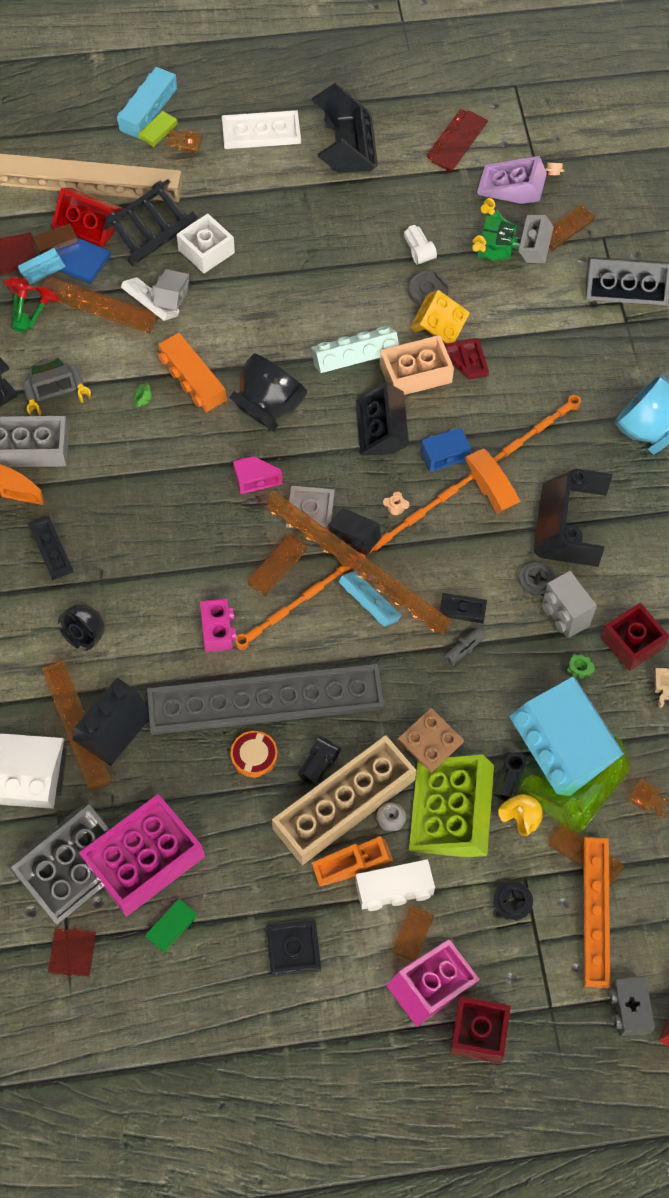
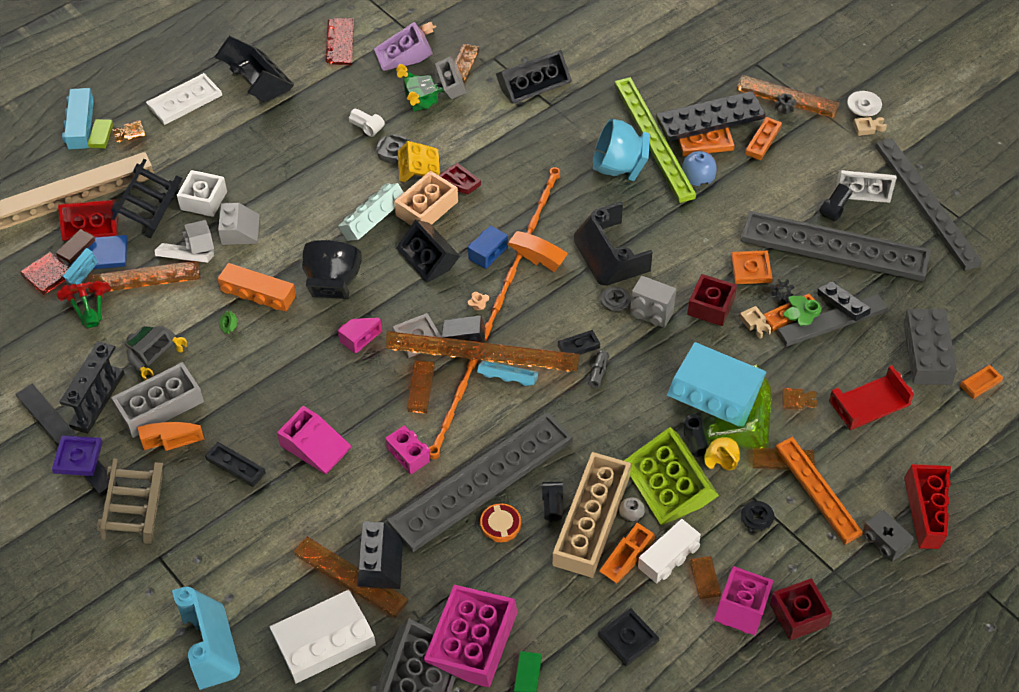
camera: 30 degrees left, 10 degrees down
black cylinder [58,604,105,651] -> none
medium nougat bracket [396,708,464,772] -> none
bright green animal [567,654,595,679] -> none
none -> light grey slope [218,203,260,245]
none -> dark pink slope [277,406,352,475]

